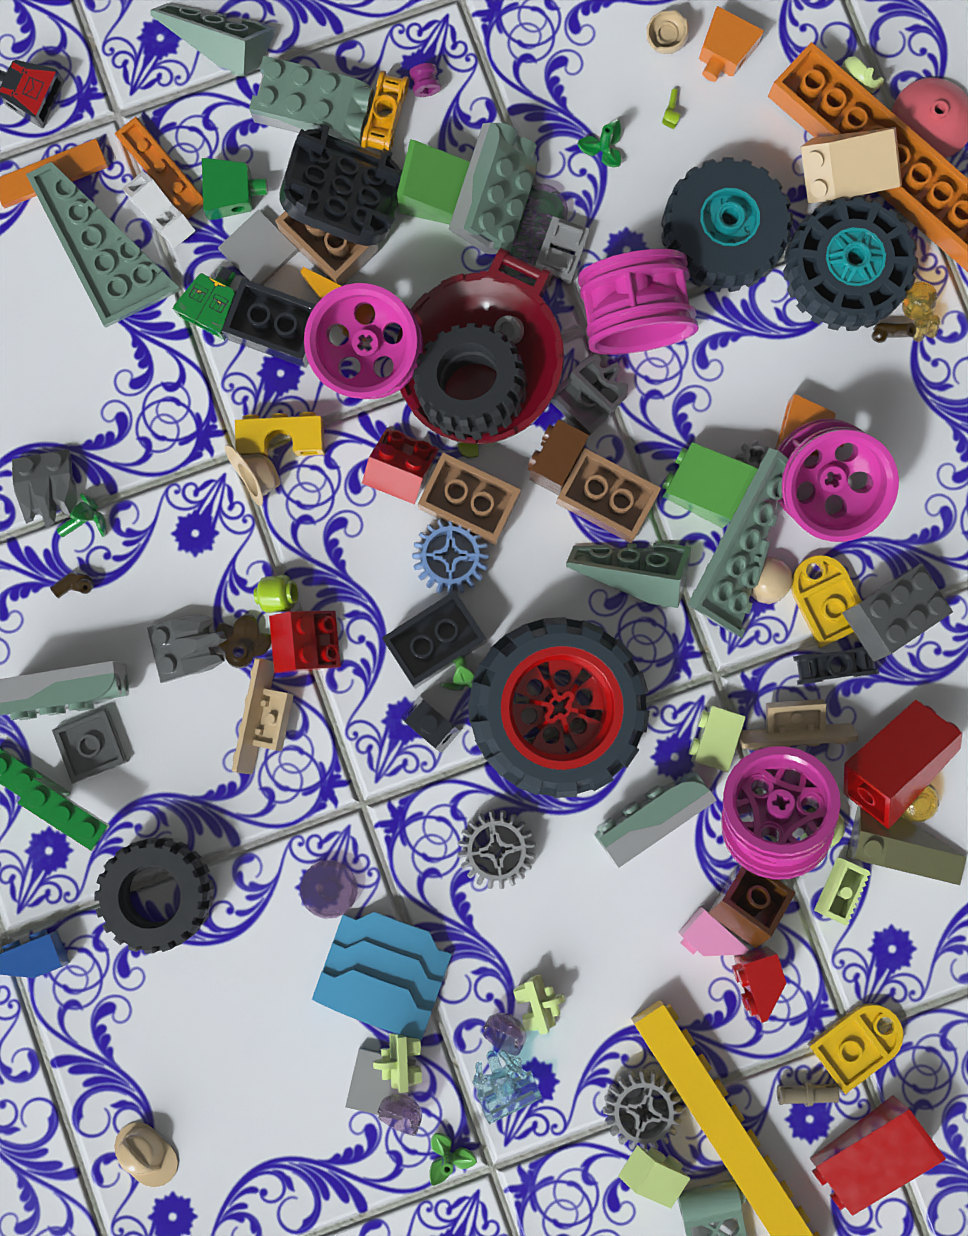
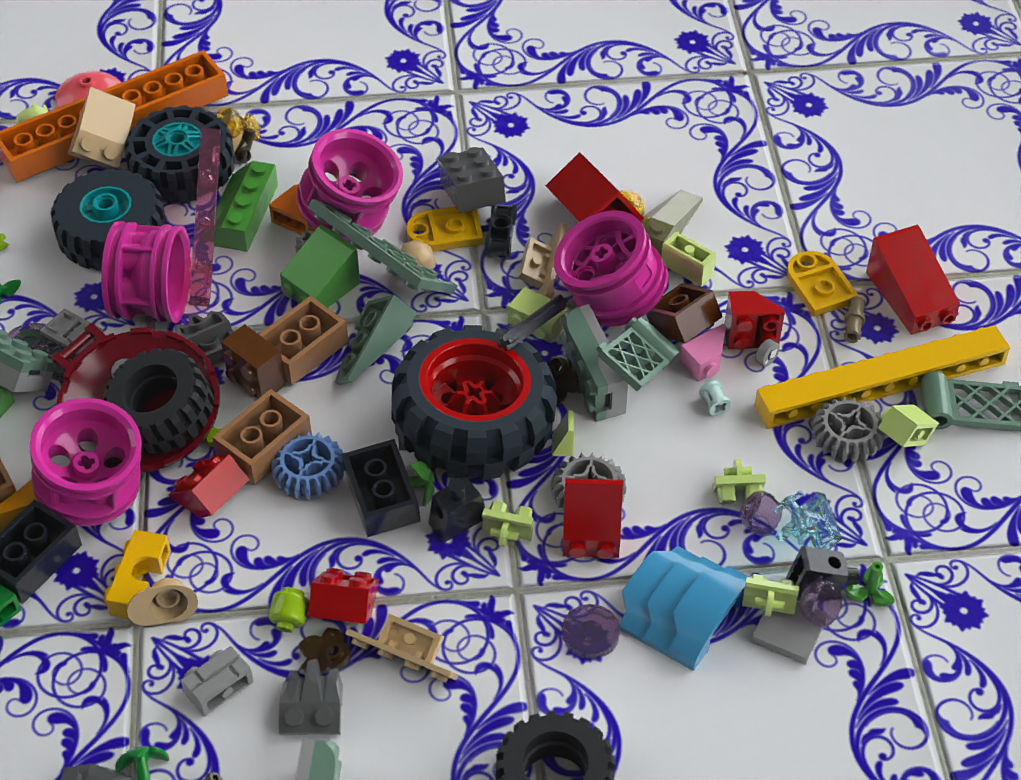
camera: 75 degrees left, 35 degrees down
none -> light grey brick [181,646,254,716]
none -> clear pink piece [189,127,221,307]
none -> bright green slope [201,161,278,252]
none -> yellowish green hips [482,500,533,547]
none -> black axle [498,294,568,351]
none -> dark brown plate [547,355,579,407]
none -> yellowish green slope [552,410,574,456]
none -> red slope [563,478,623,559]
none -> sand green piece [596,316,681,392]
none -> light aqua bush [699,380,731,416]
none -> light grey tile [756,339,780,366]
none -> black torso [786,546,860,601]

